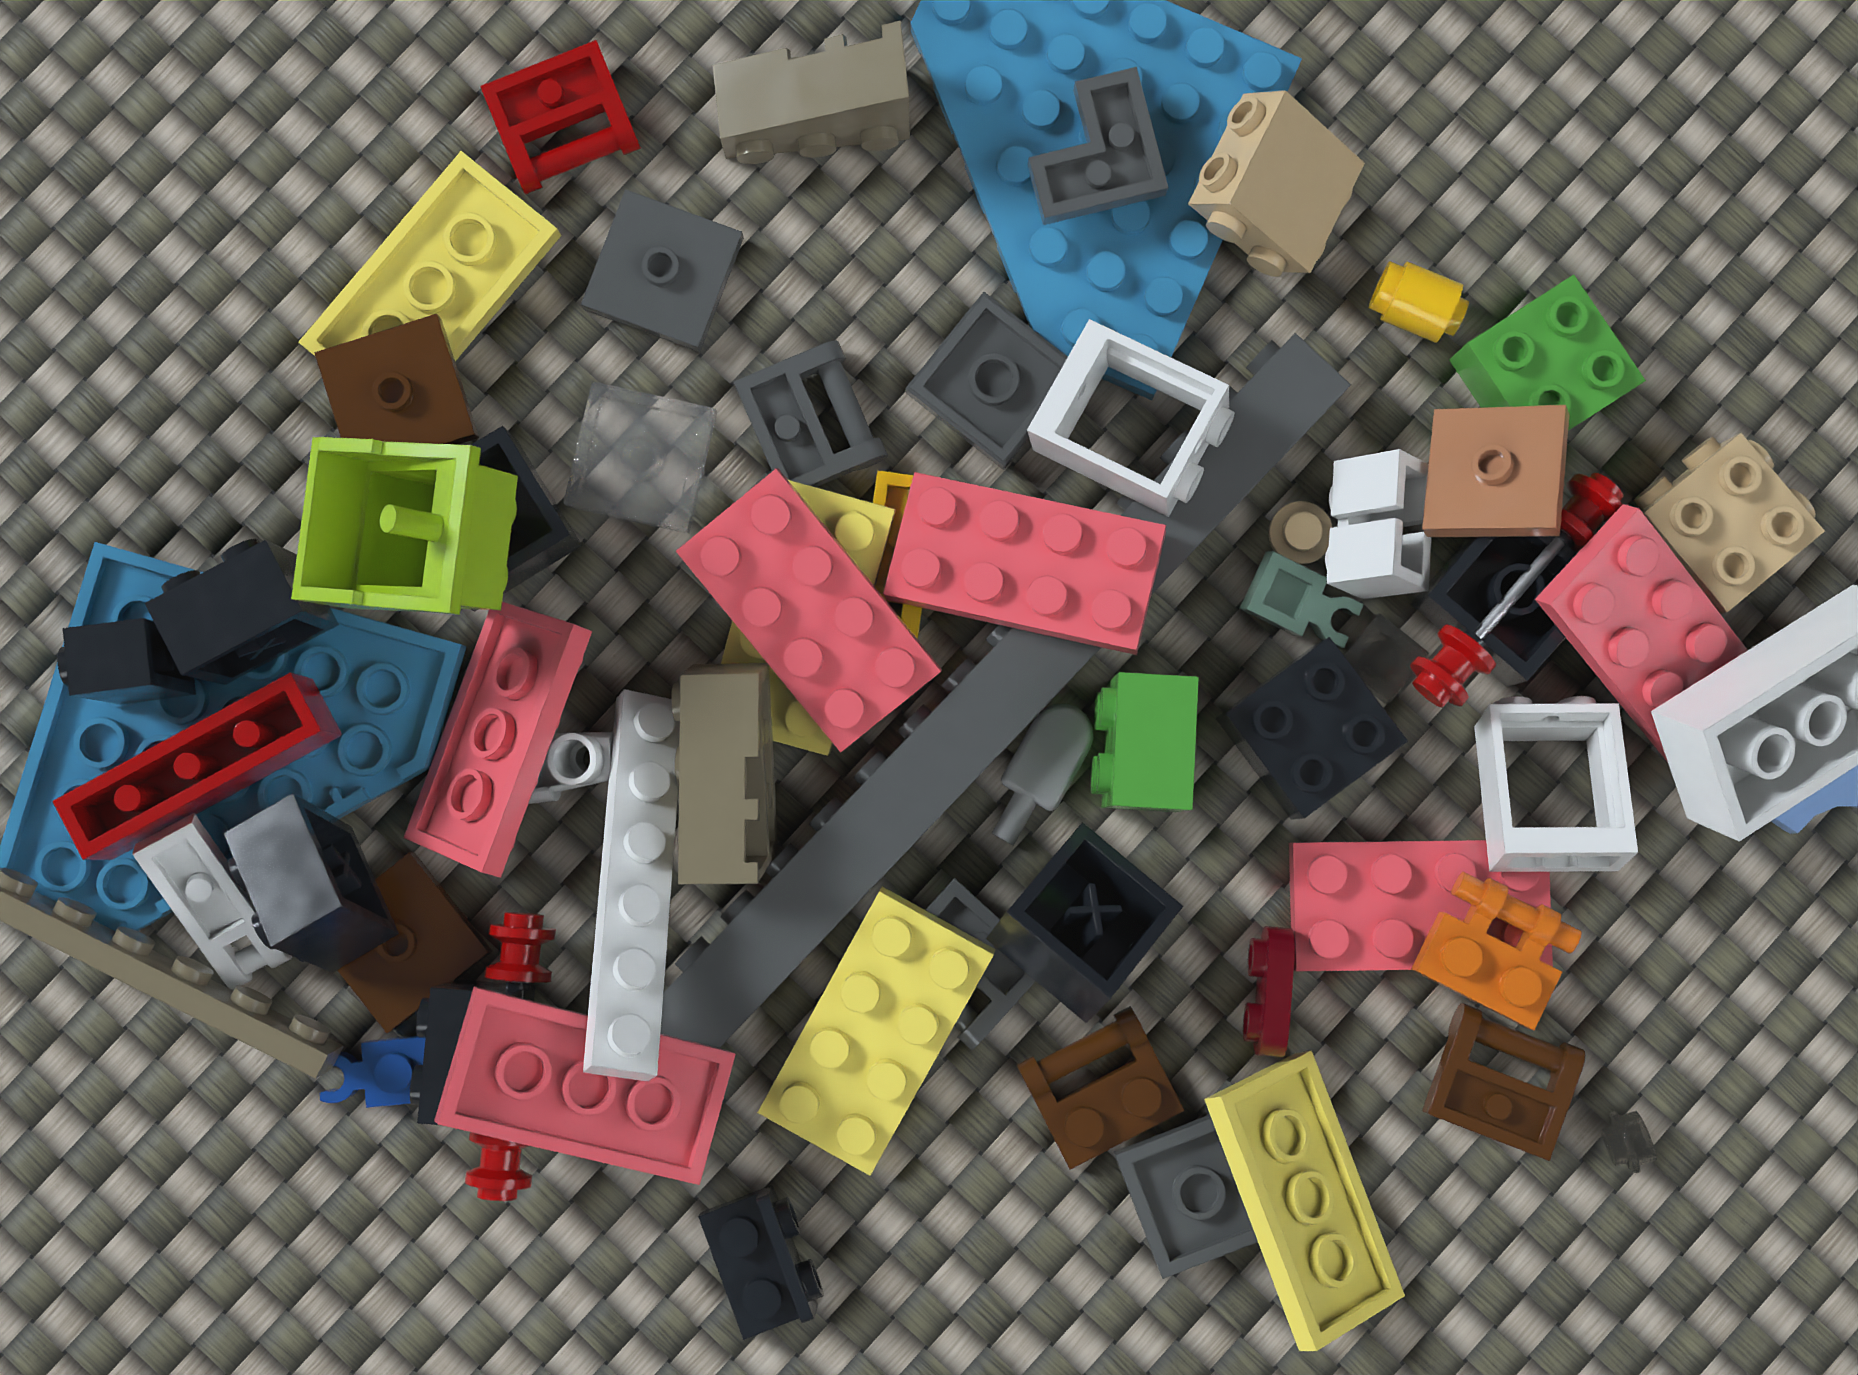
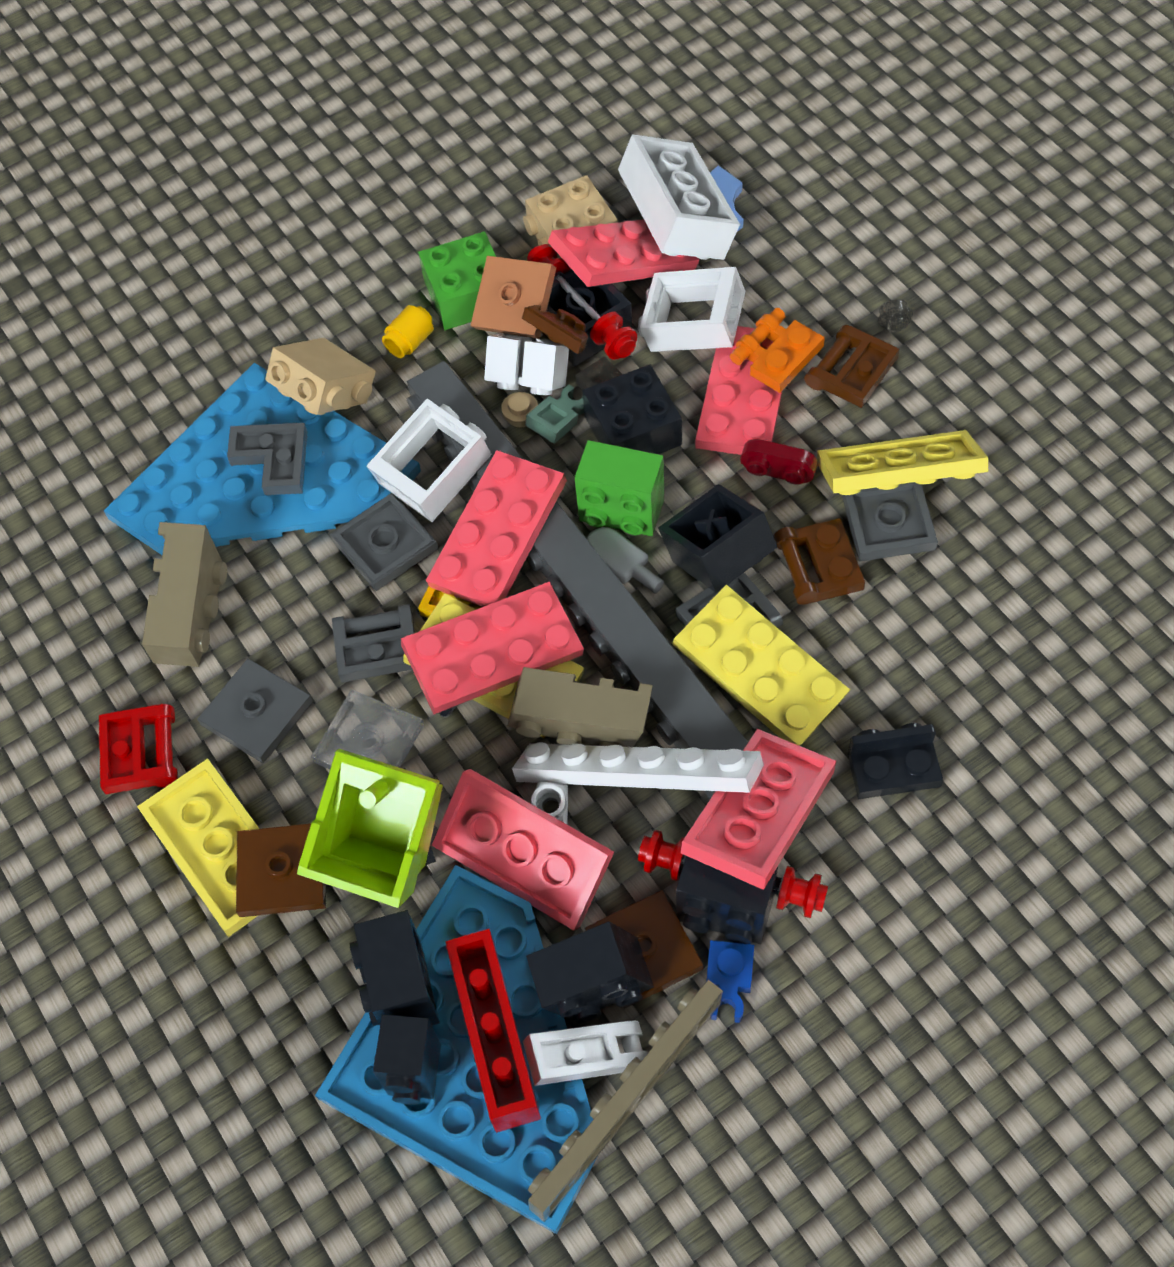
camera: 70 degrees left, 25 degrees down
none -> reddish brown plate [522,305,588,354]

